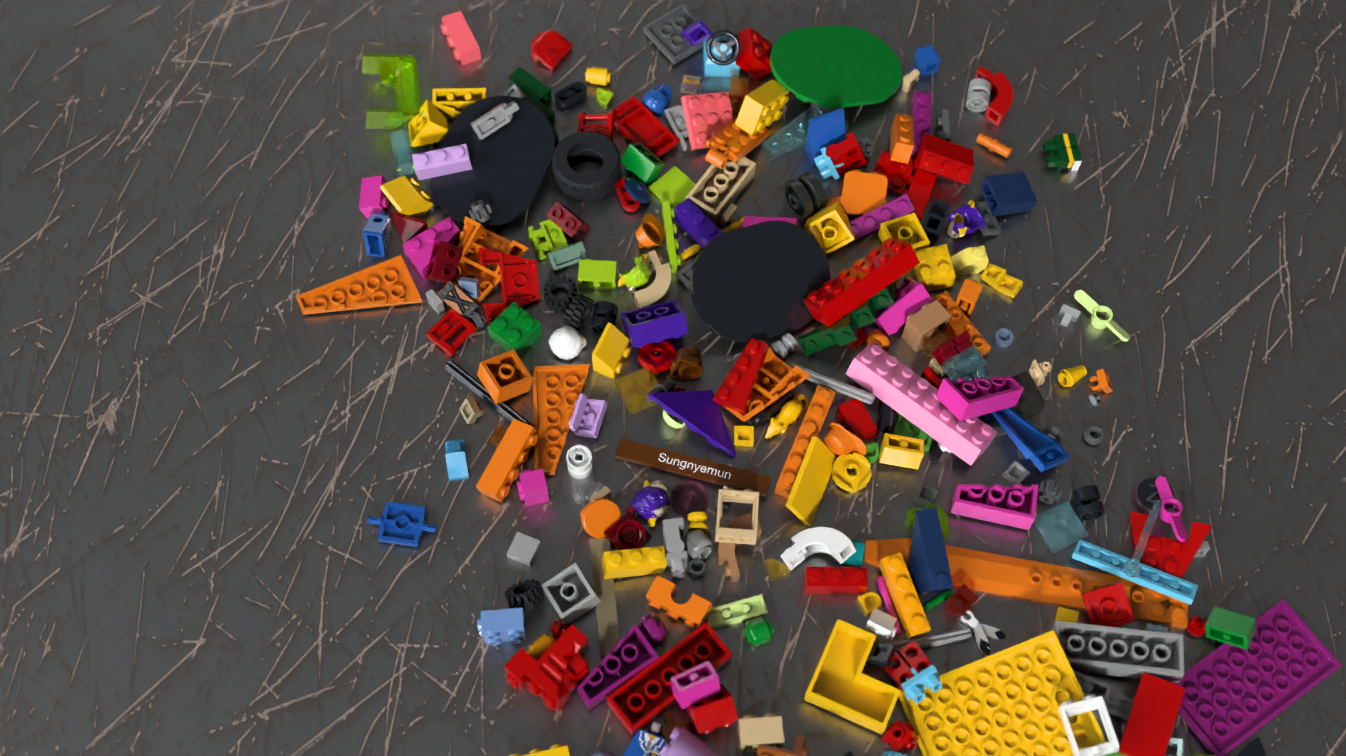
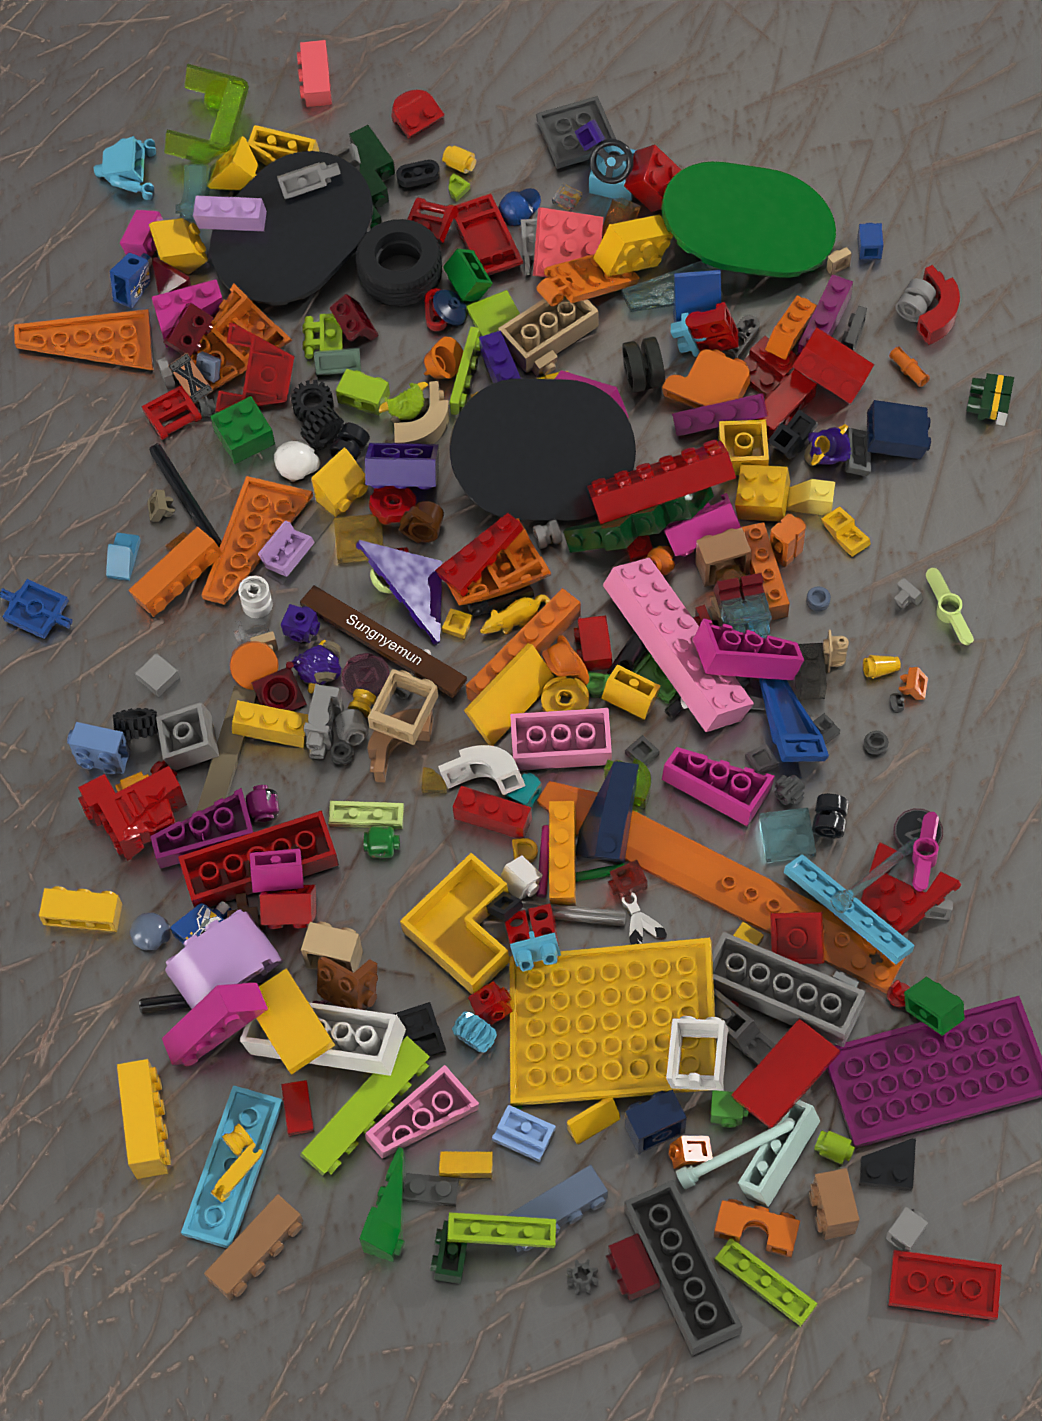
camera: 25 degrees right, 0 degrees up
dark grey gear [469,200,493,223] -> none
orange brick [477,349,533,404] -> none
dark pink brick [517,468,549,506] -> none
orange arch [645,575,713,629] -> none
dark grey axle [647,379,676,403] -> none
light grey axle [789,363,875,404] -> none
yellow slope [804,202,855,256] -> none
none -> medium azure torso [94,136,156,200]
none -> dark purple brick [281,604,320,643]
none -> bright pink brick [510,708,612,770]

